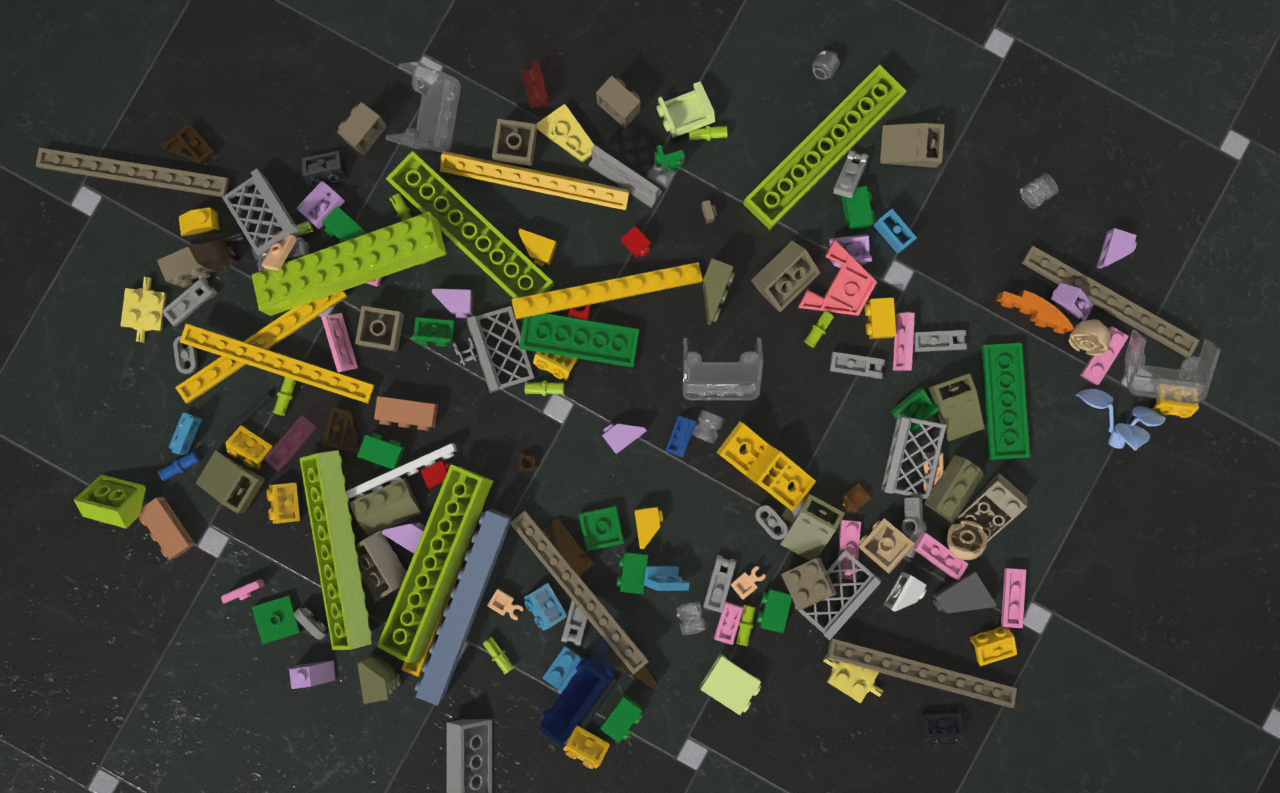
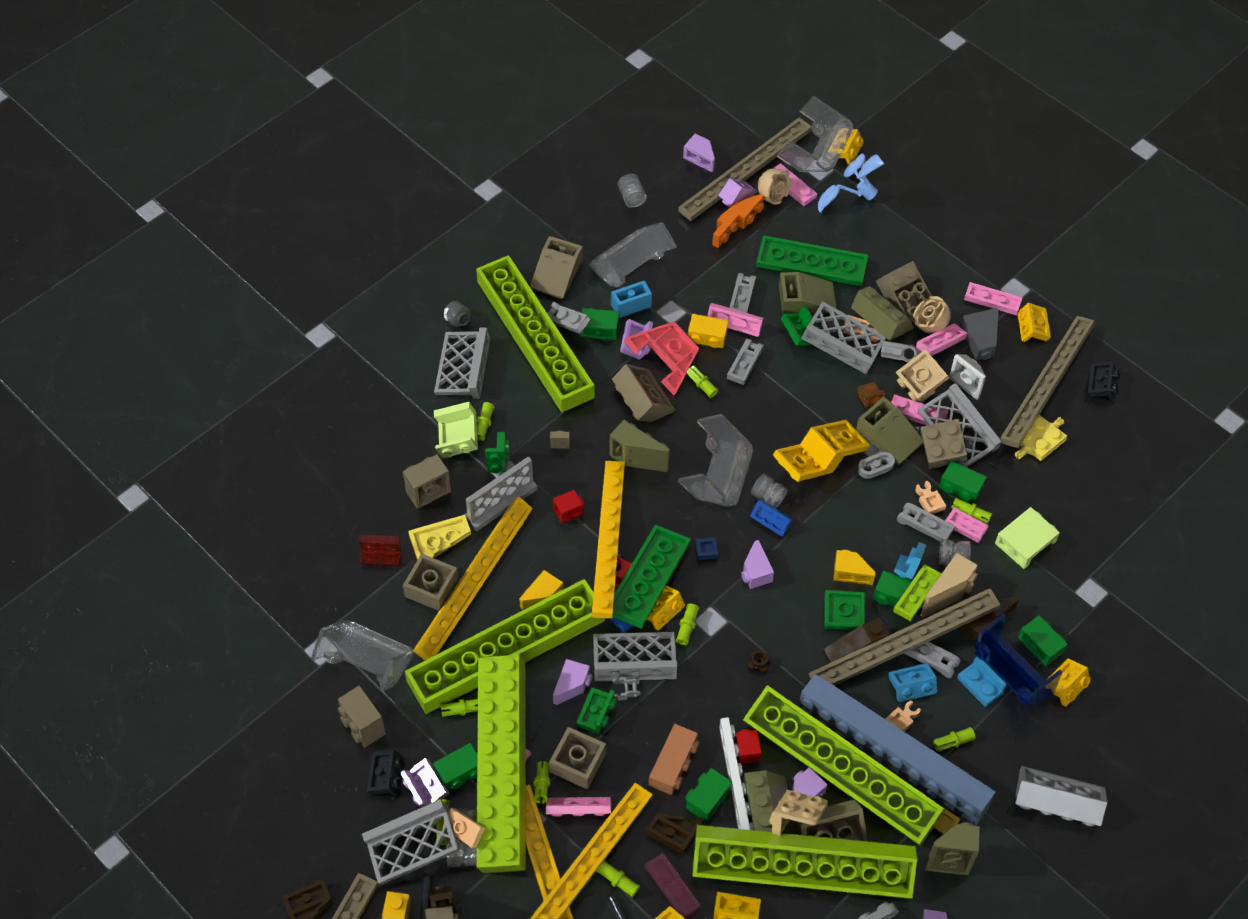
camera: 70 degrees left, 30 degrees down
none -> light grey fence [434,328,491,399]
none -> lime pin [533,761,551,803]
none -> clear windscreen [589,222,677,288]
none -> dark blue plate [696,537,718,560]
none -> tan bracket [770,790,828,836]
none -> lime plate [893,564,941,622]
none -> tan slope [920,553,978,617]

